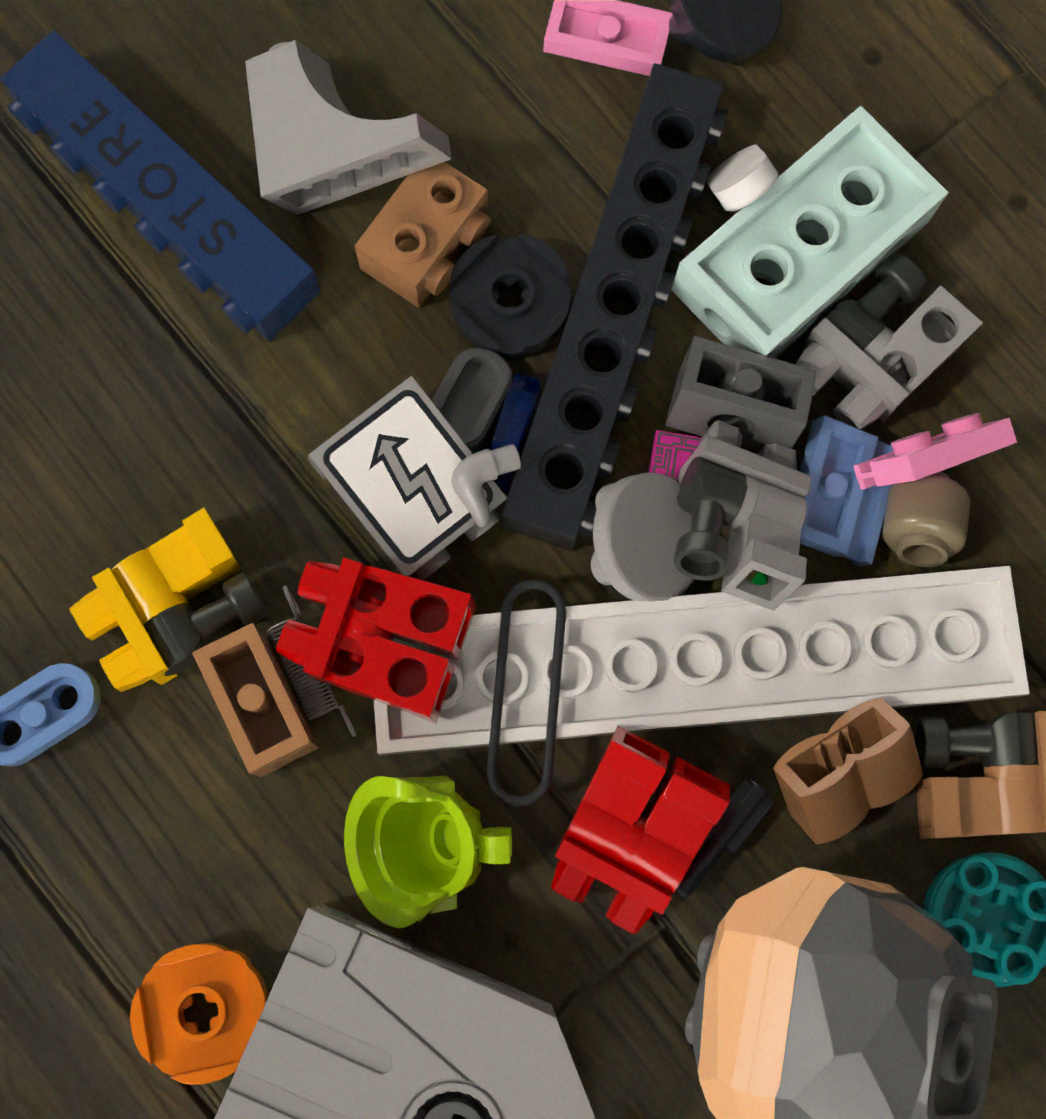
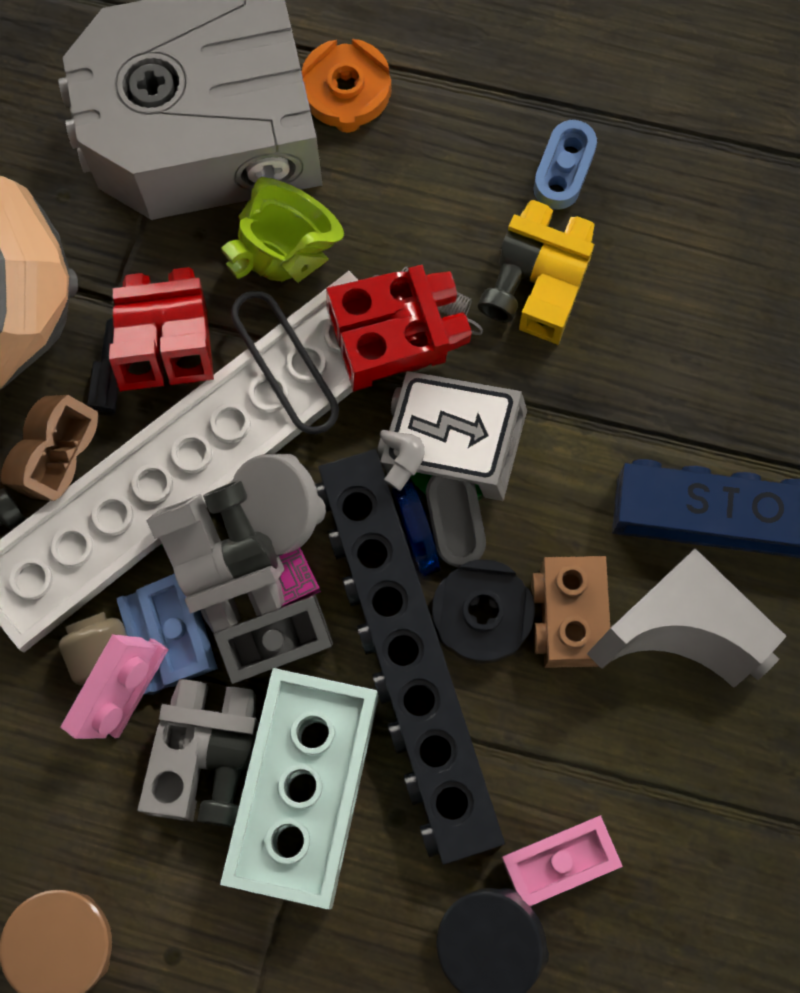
camera: 150 degrees right, 5 degrees down
medium nougat brick [192,623,320,777] -> none
white tile [706,145,778,212] -> none

